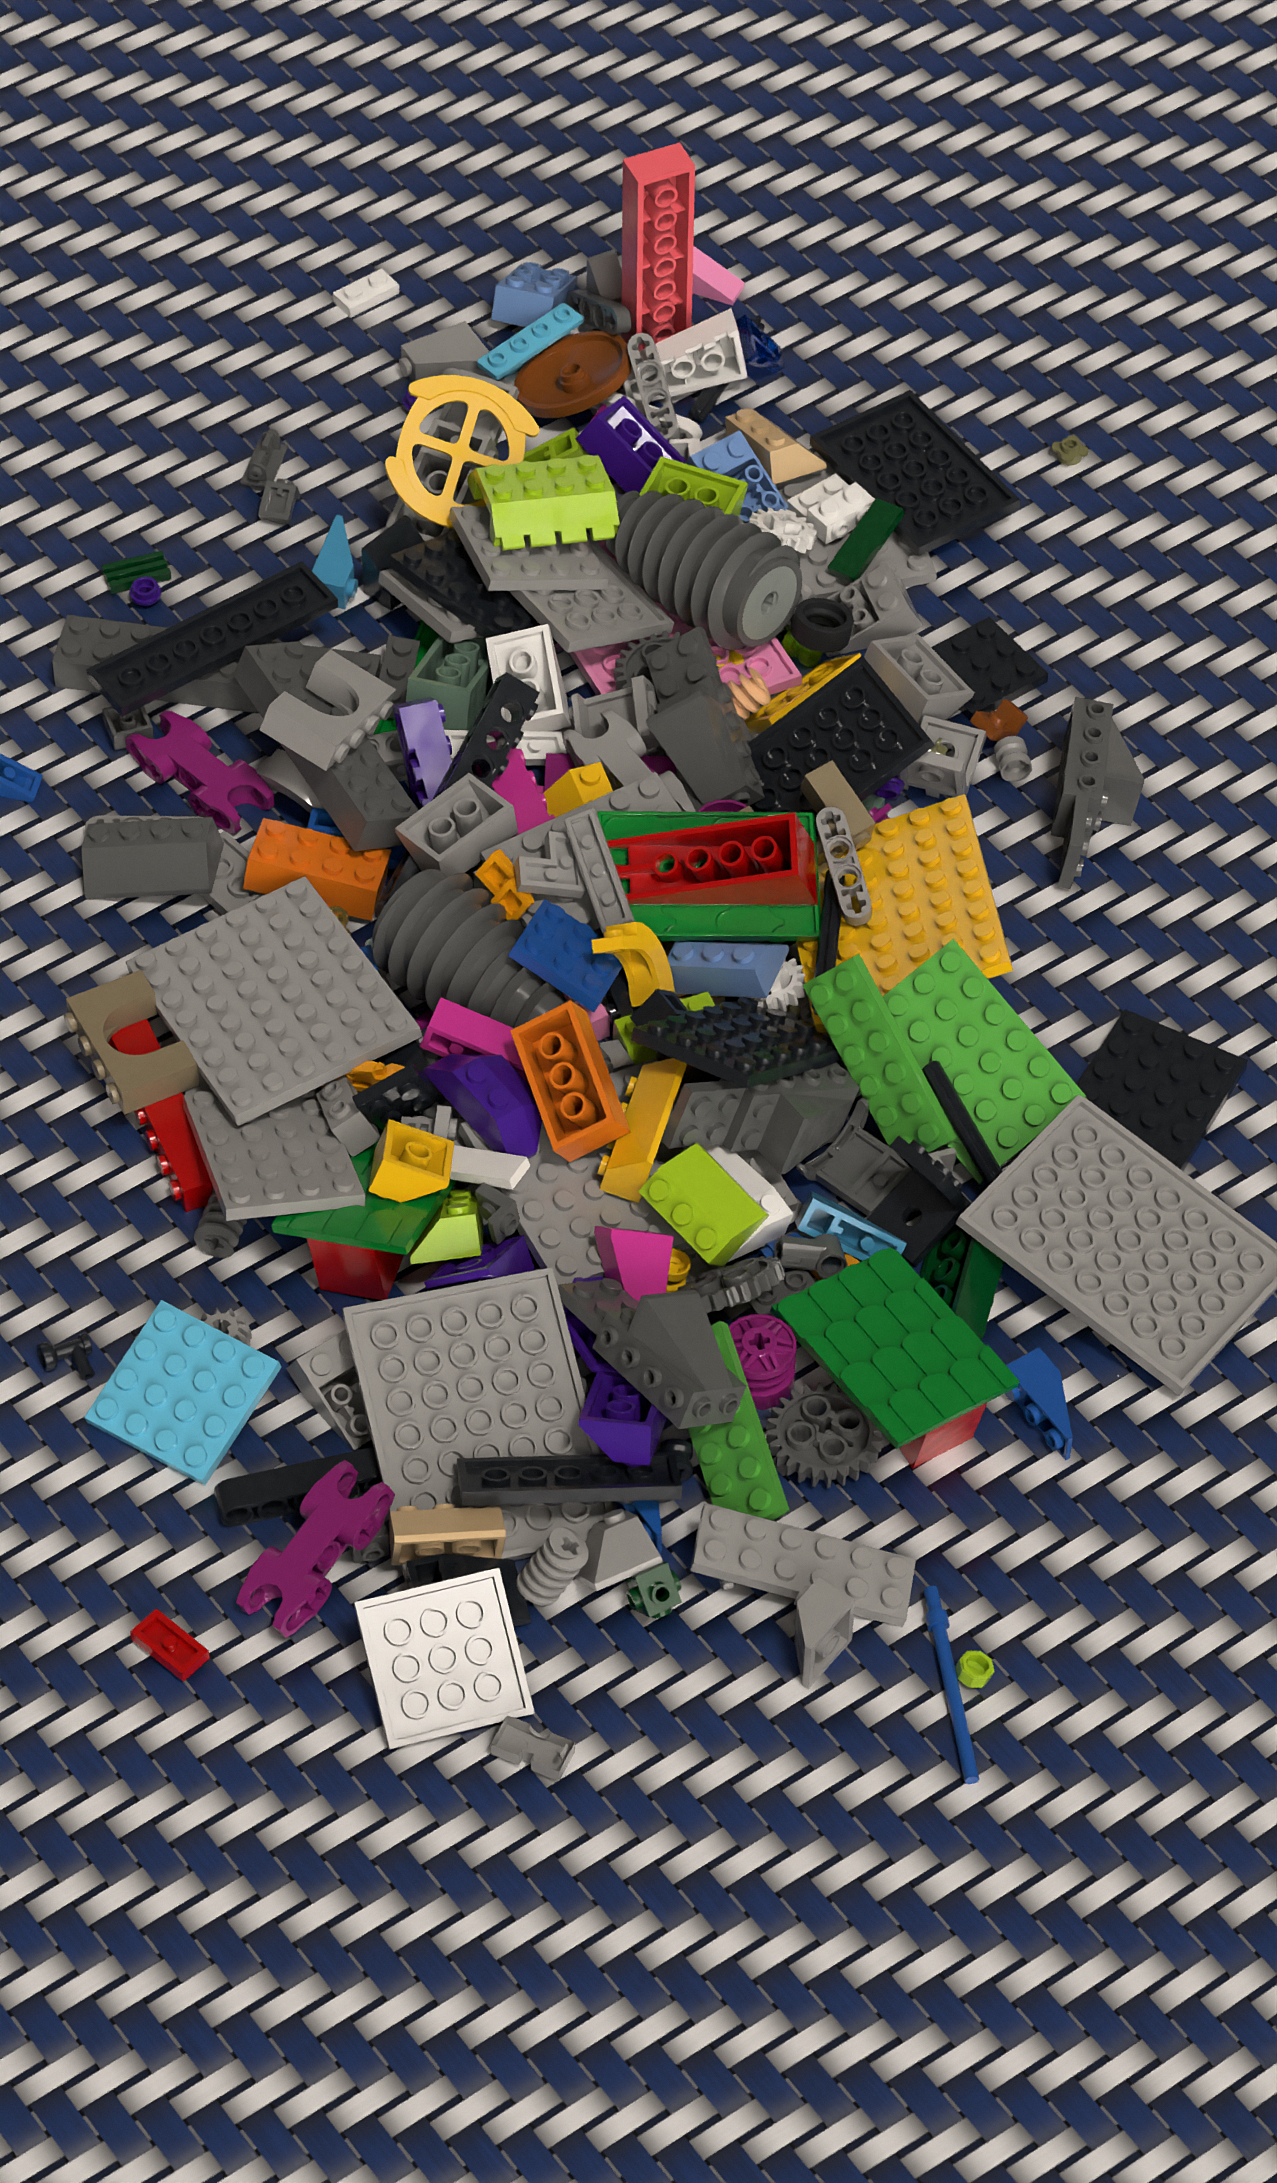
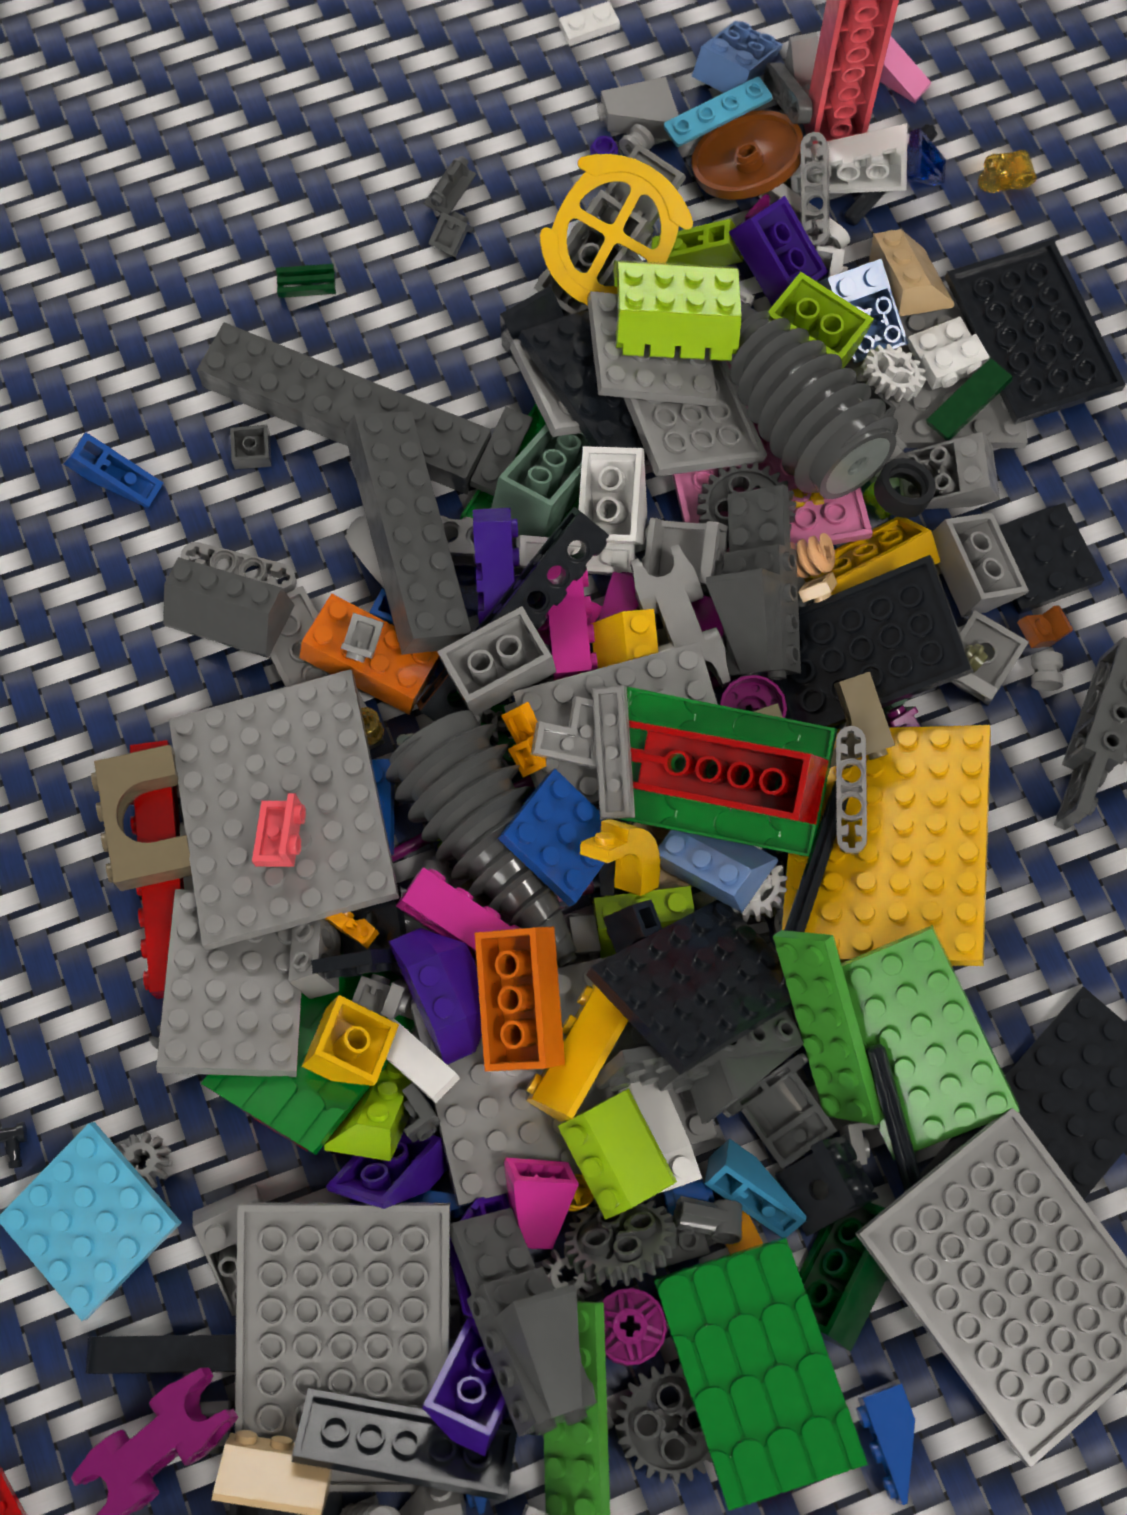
camera: 15 degrees right, 20 degrees up
black plate [86,561,338,717] -> none
magenta piece [126,710,275,834] -> none
dark purple plate [129,577,161,606] -> none
light grey arch [259,649,396,771] -> none
dark azure slope [312,515,358,609] -> none
none -> coral bracket [252,793,306,867]
none -> light grey bracket [341,613,384,663]
none -> tan plate [798,572,837,603]
none -> clear yellow piece [978,150,1037,193]

